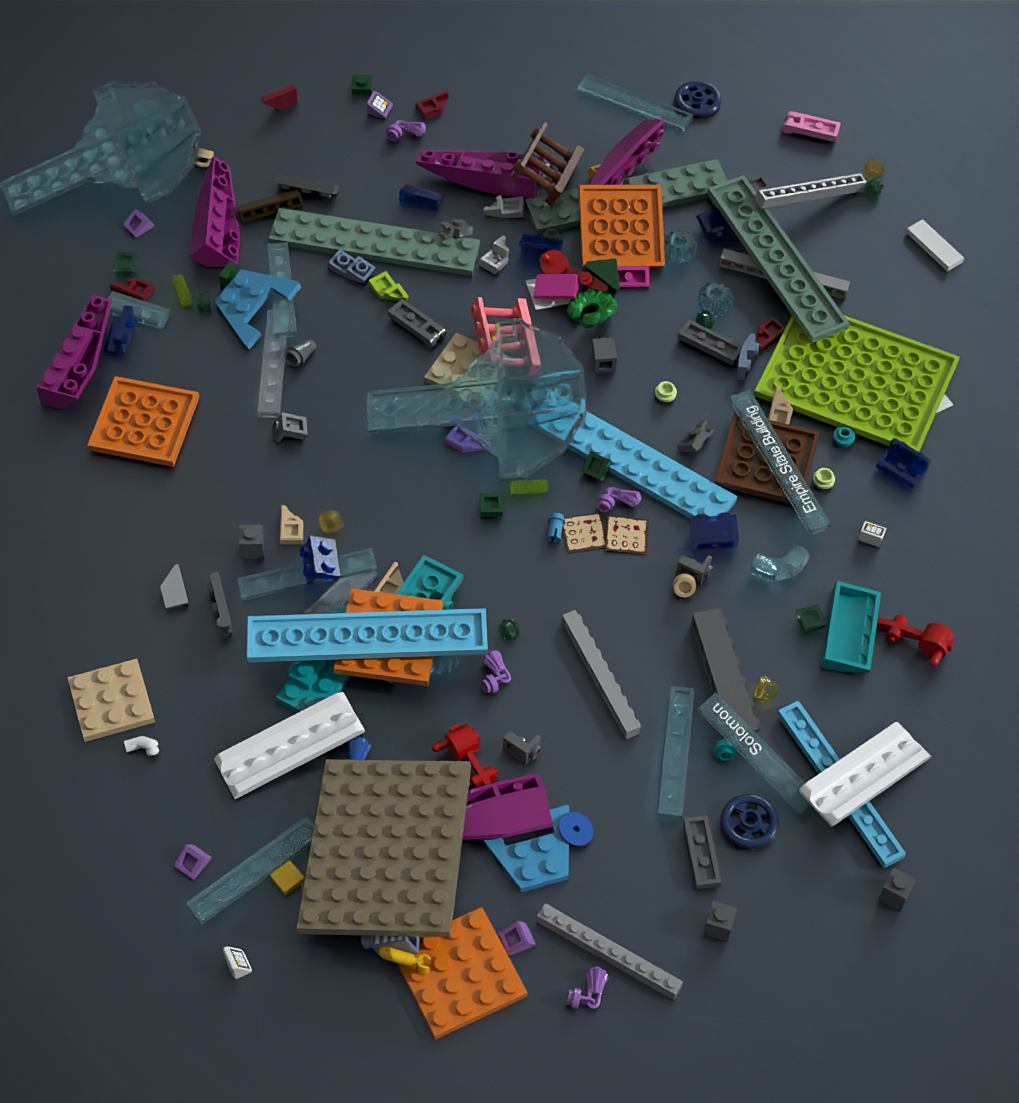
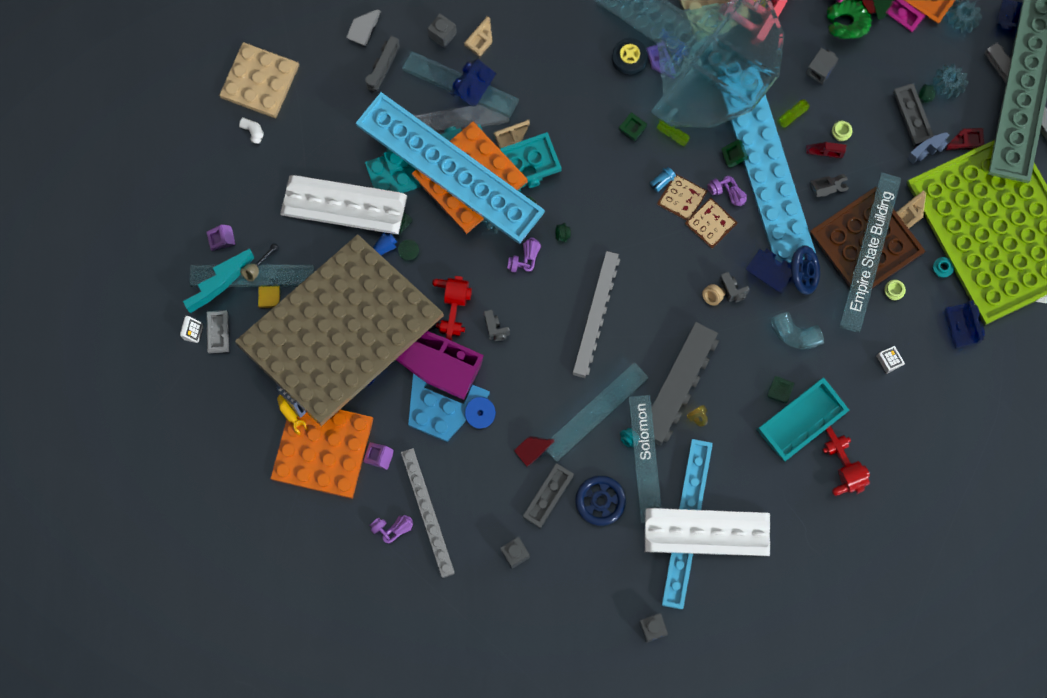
camera: 45 degrees right, 20 degrees up
clear yellow tile [319,510,344,533] -> none
none -> teal slope [183,249,255,313]
none -> light grey plate [206,310,229,353]
none -> dark tan hinge [240,243,278,282]
none -> clear green plate [398,240,419,260]
none -> dark red tile [514,436,555,466]
none -> black wheel [612,38,648,75]
none -> clear neon green piece [778,99,810,127]
none -> dark blue plate [791,245,820,295]
none -> dark red tile [805,142,846,158]

